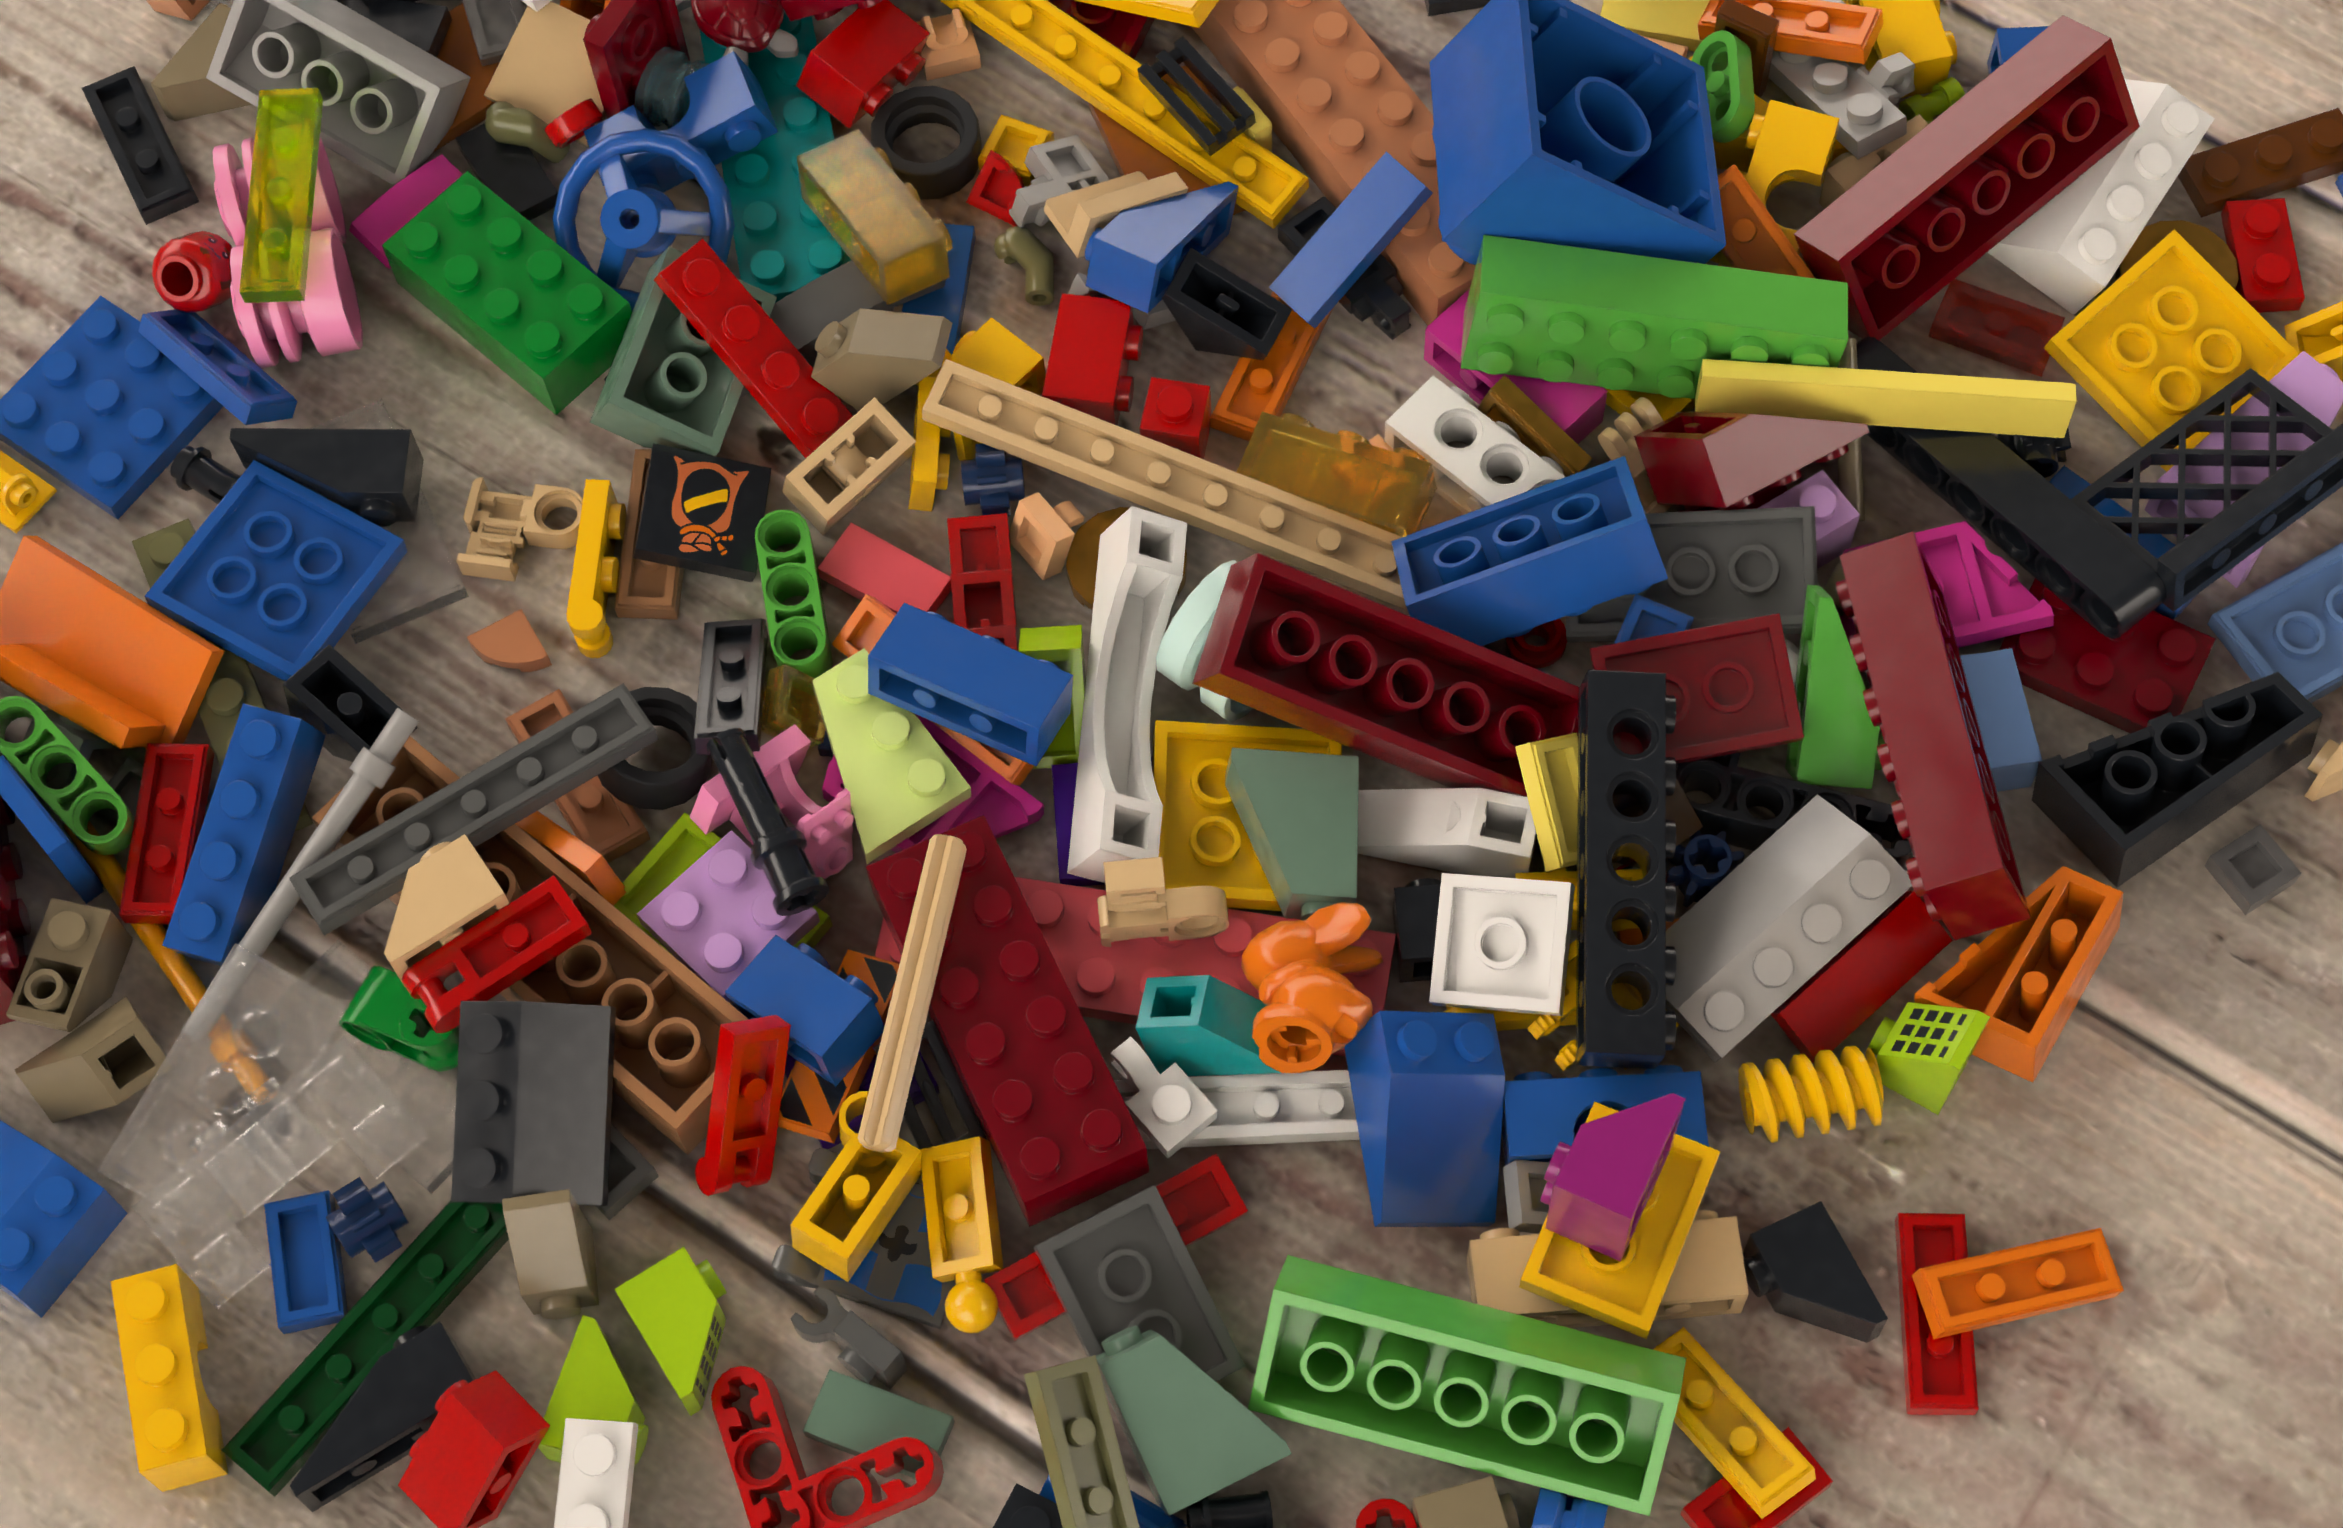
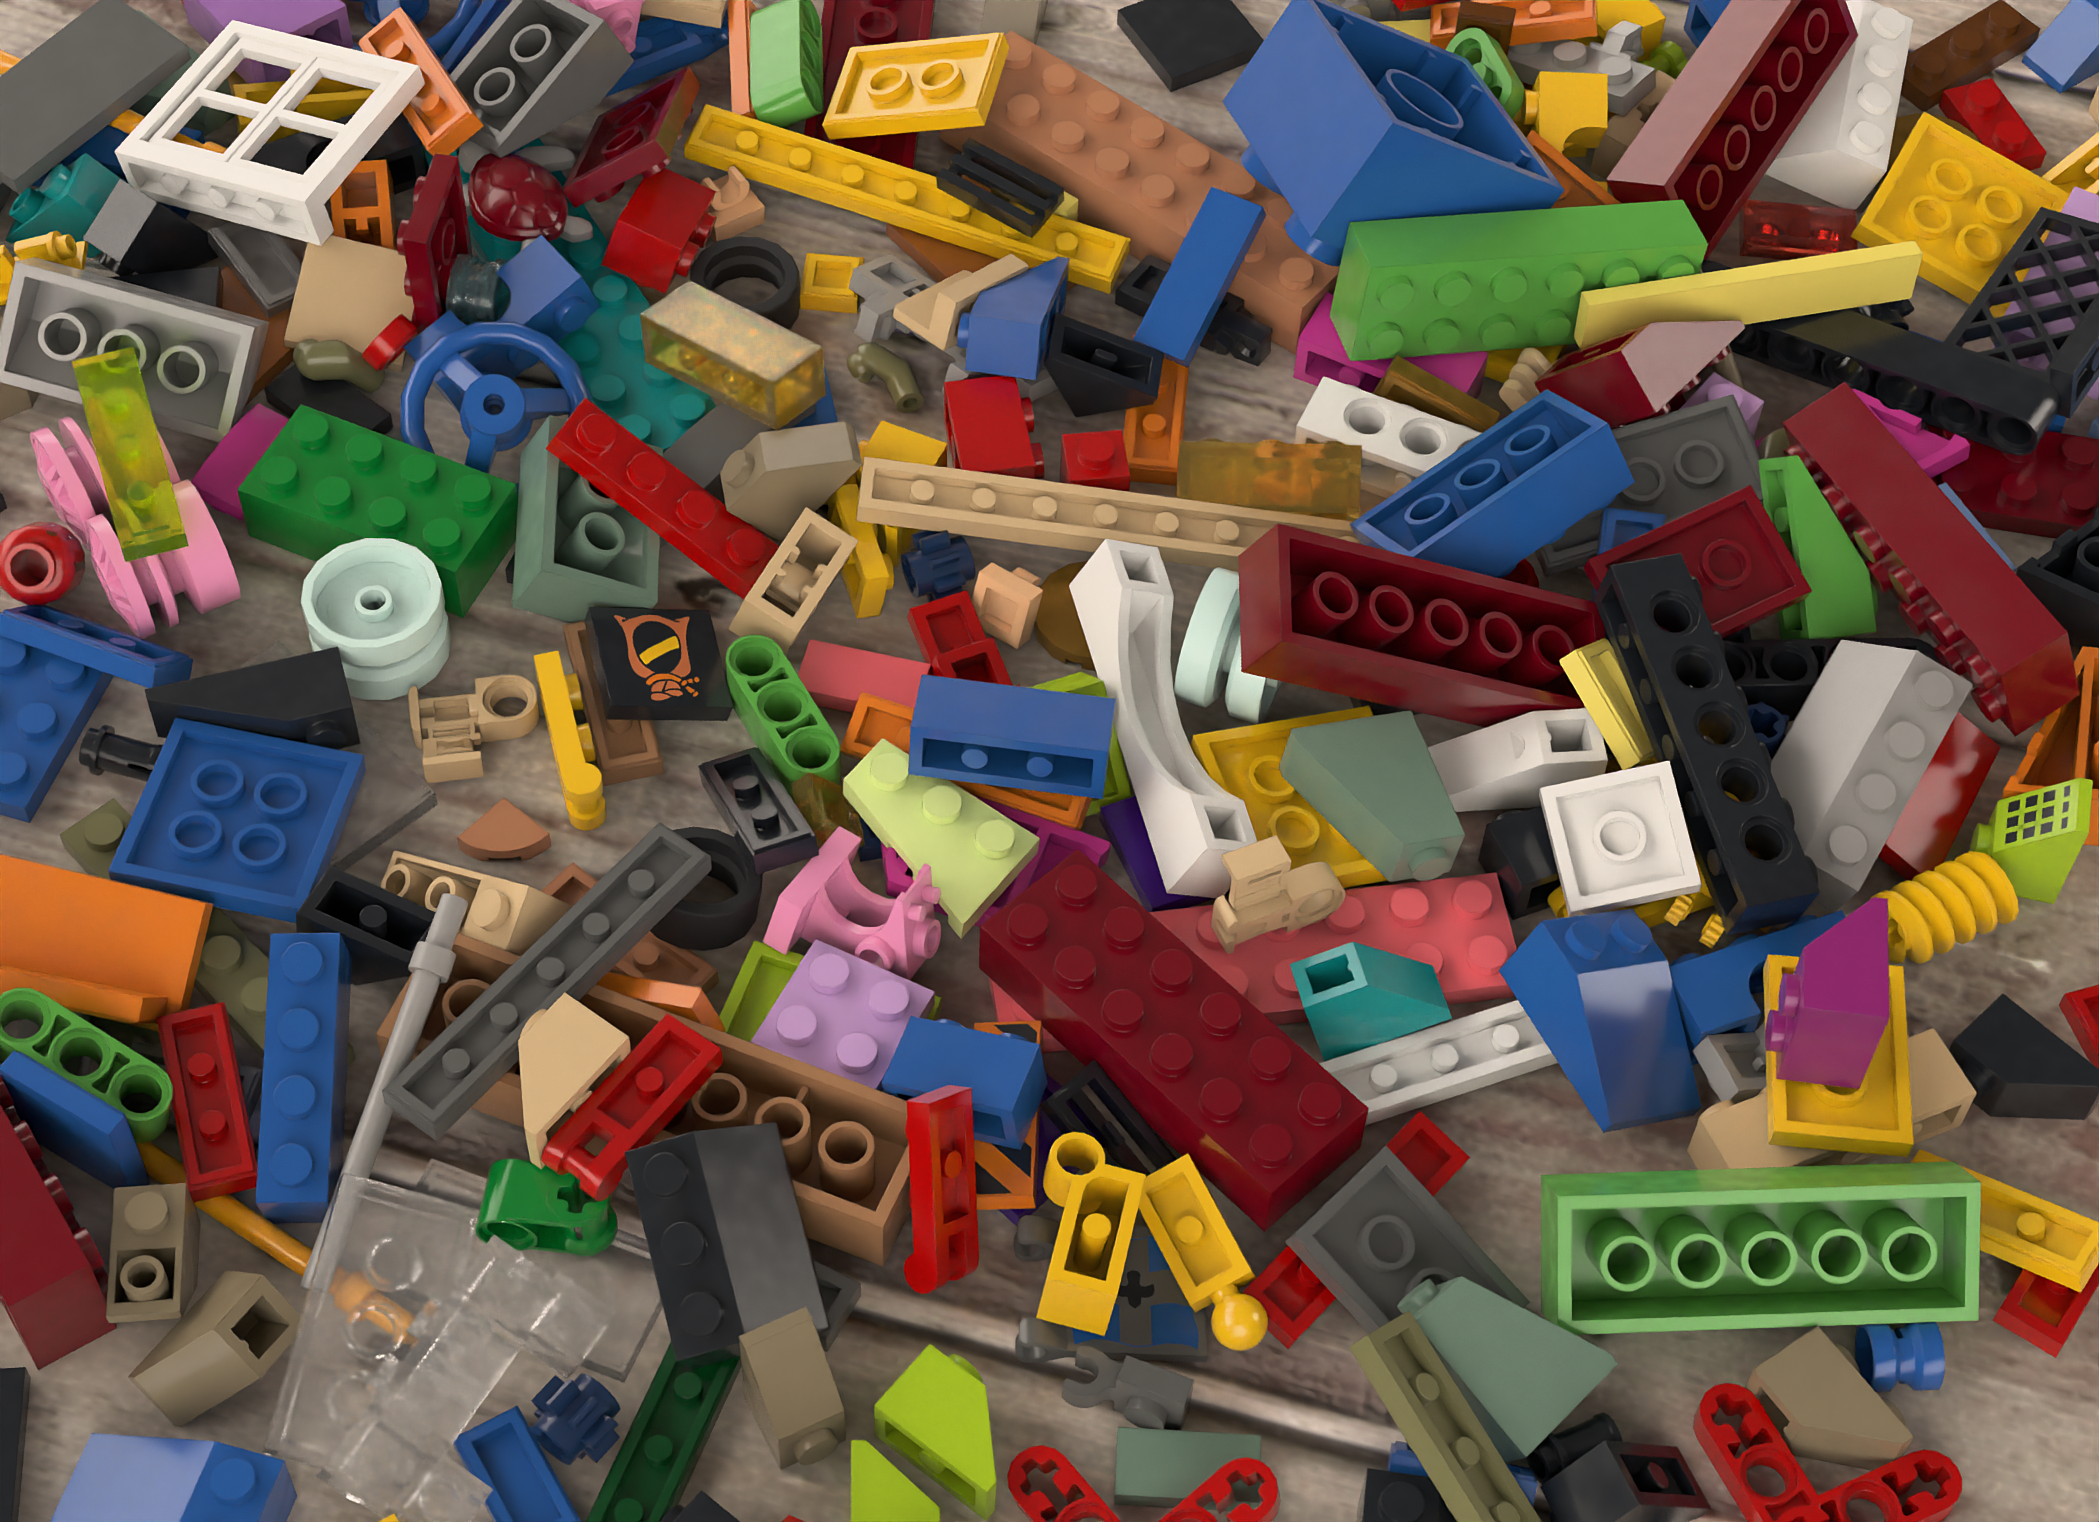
camera: 25 degrees left, 10 degrees down
black pin [706,728,829,916] -> none
tan axle [858,834,967,1152] -> none
red tile [966,150,1025,226] -> none
white plate [1110,1036,1218,1159] -> none
orange animal [1241,902,1383,1073] -> none
none -> light aqua wheel [301,538,451,700]
none -> tan slope [380,850,573,956]

